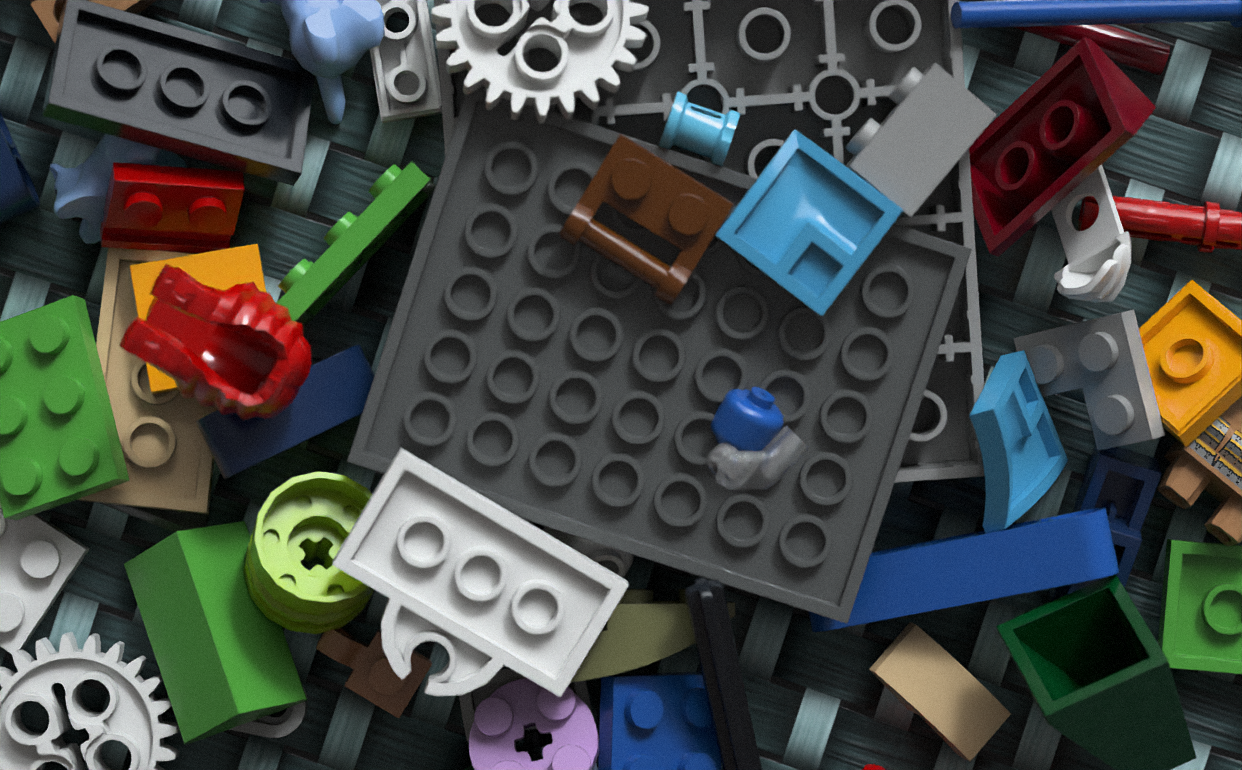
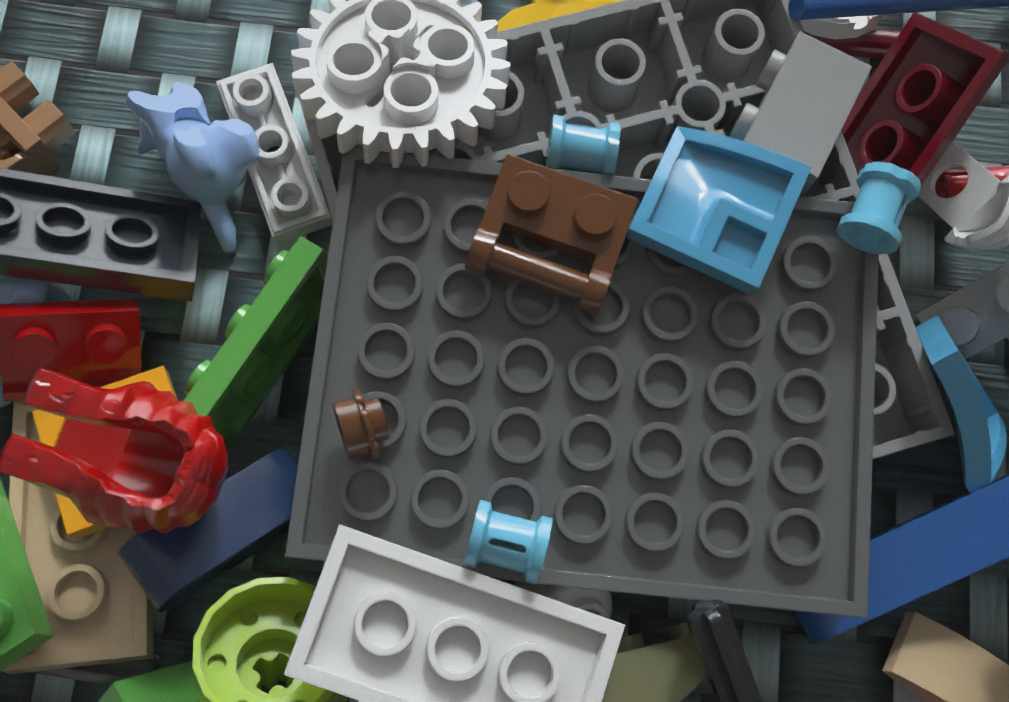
camera: 20 degrees left, 15 degrees down
clear arm [707,425,810,489] -> none
blue piece [711,387,784,458] -> none
none -> reddish brown plate [332,389,390,460]
none -> medium azure bush [463,500,553,584]
none -> medium azure bush [836,162,922,254]

